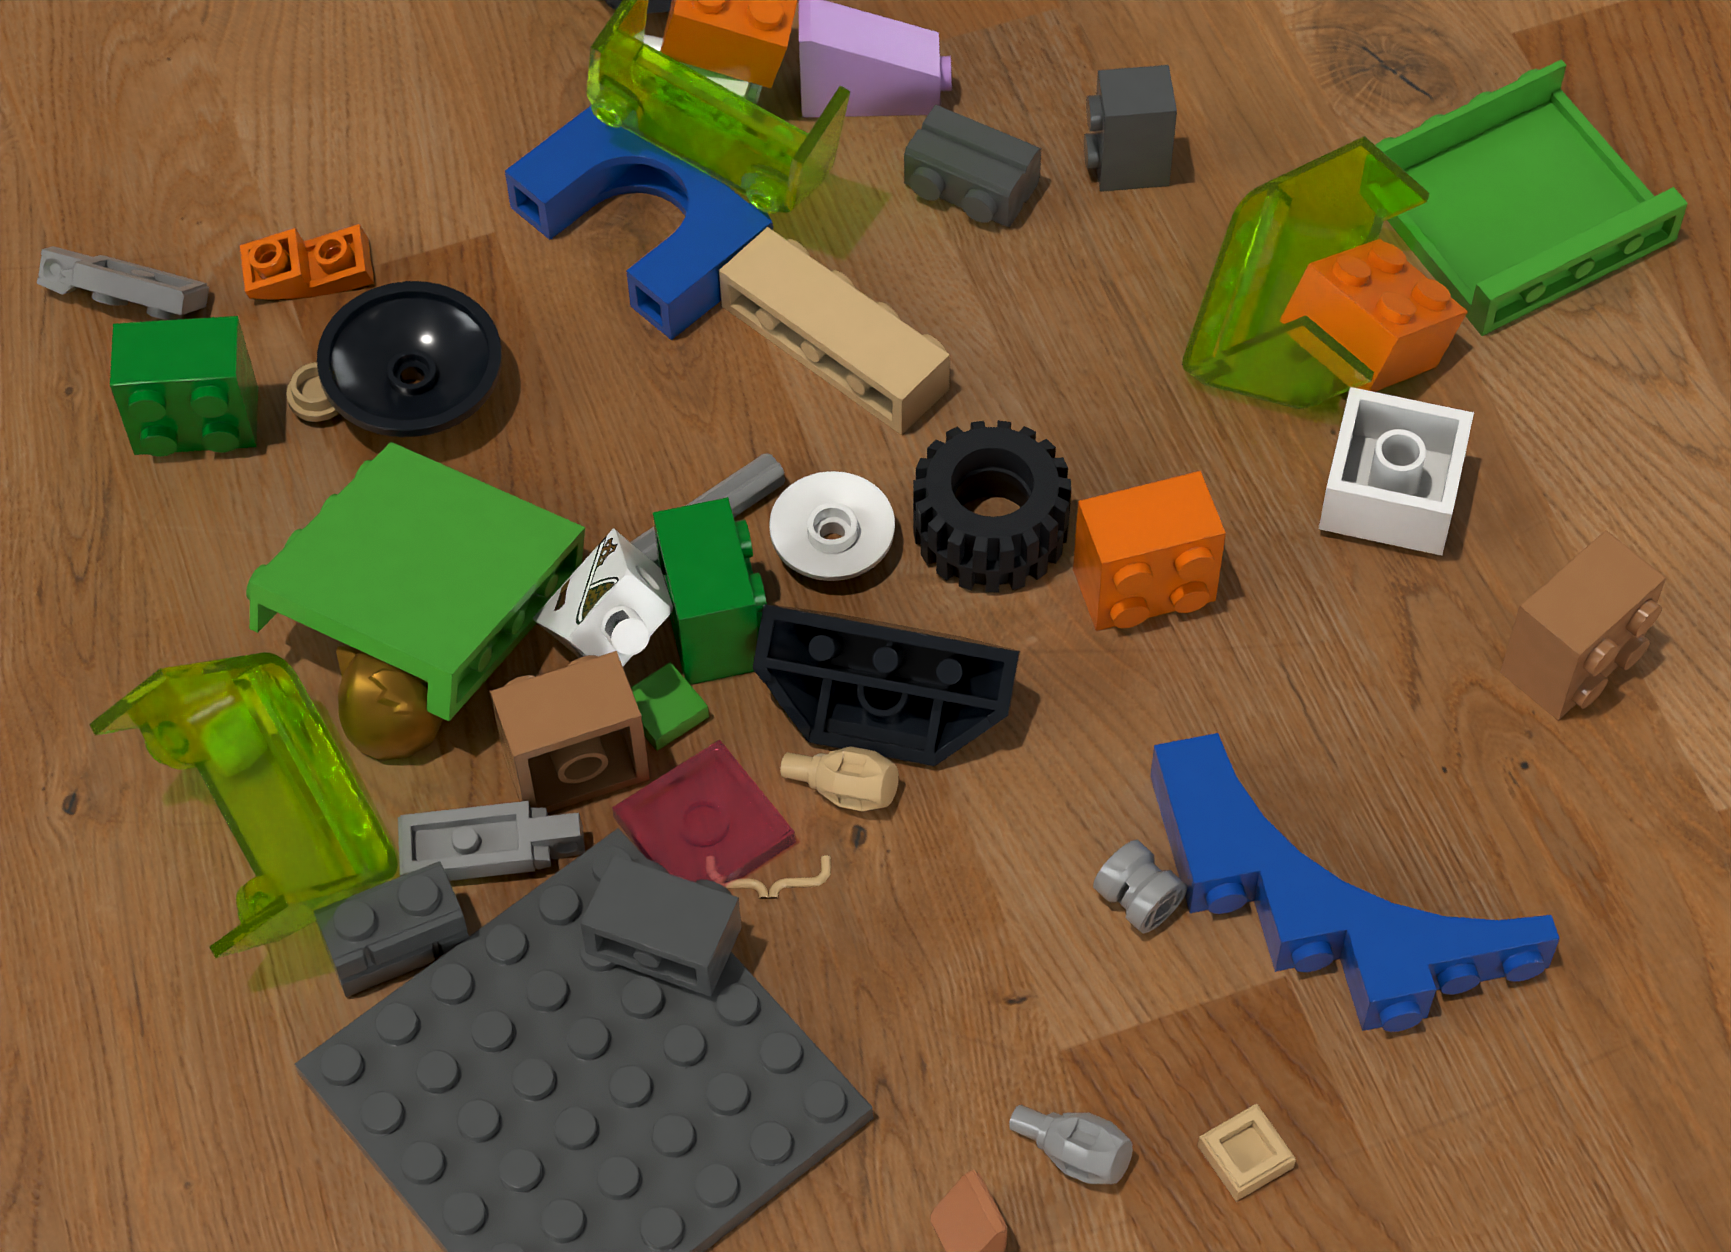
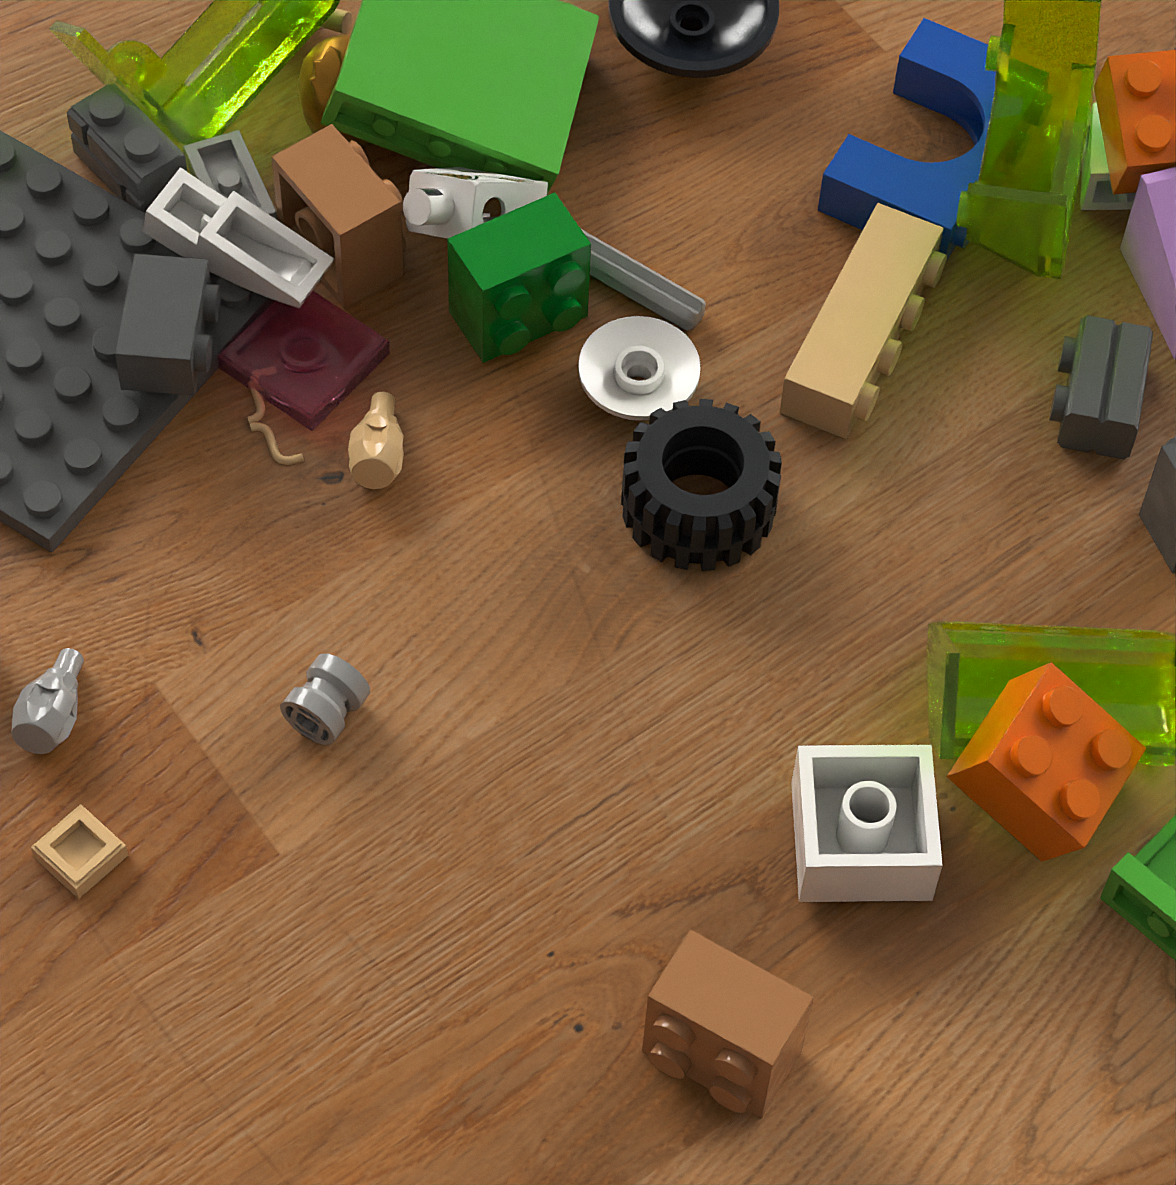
camera: 70 degrees right, 0 degrees up
bright green tile [631,662,709,751] -> none
black wedge [753,604,1020,766] -> none
orange brick [1073,471,1226,631] -> none
blue arch [1150,733,1560,1032] -> none
none -> white slope [142,167,334,308]

